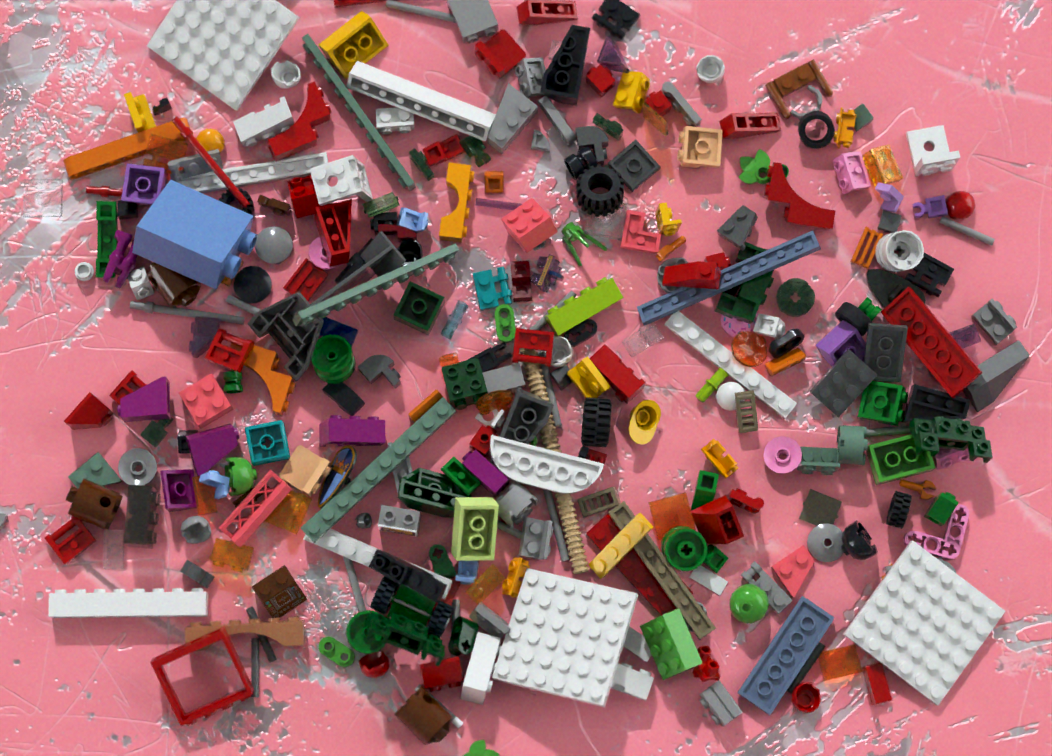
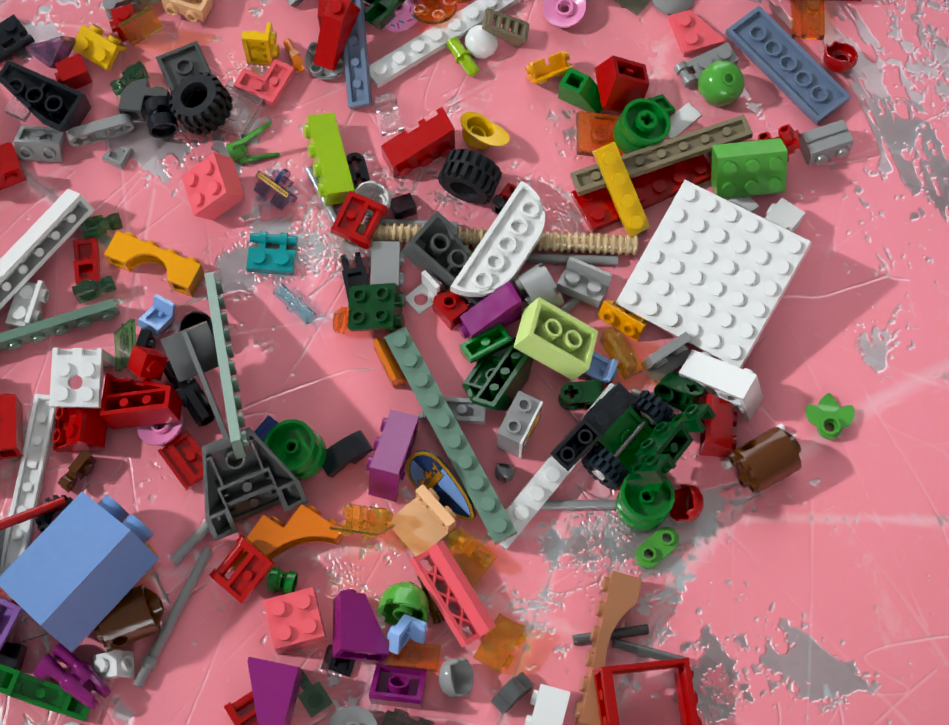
camera: 70 degrees left, 10 degrees down
clear purple slope [189,317,220,358] -> none
black dish [234,266,272,303] -> none
teal brick [245,420,290,466] -> none
reddish brown slope [252,565,308,618] -> none
light grey dish [255,226,293,264] -> none
dark grey brick [358,355,401,389] -> none
dark red slope [378,224,417,242] -> none
dark green brick [393,281,445,336] -> none
clear purple bar [475,198,522,210] -> none
clear orange dish [476,390,513,415] -> none
orange slope [485,171,504,193] -> none
light grey wedge [487,83,538,154] -> none
bright green plate [495,304,515,343] -> none
dark red slope [510,260,532,302] -> none
yellow bracket [567,356,611,399] -> none
dark tan slope [577,487,621,517] -> none
red plate [727,488,764,514] -> none
pearl dark grey bar [787,642,826,694] -> none
none -> red brick [126,345,168,382]
none -> clear yellow hinge [330,504,395,539]

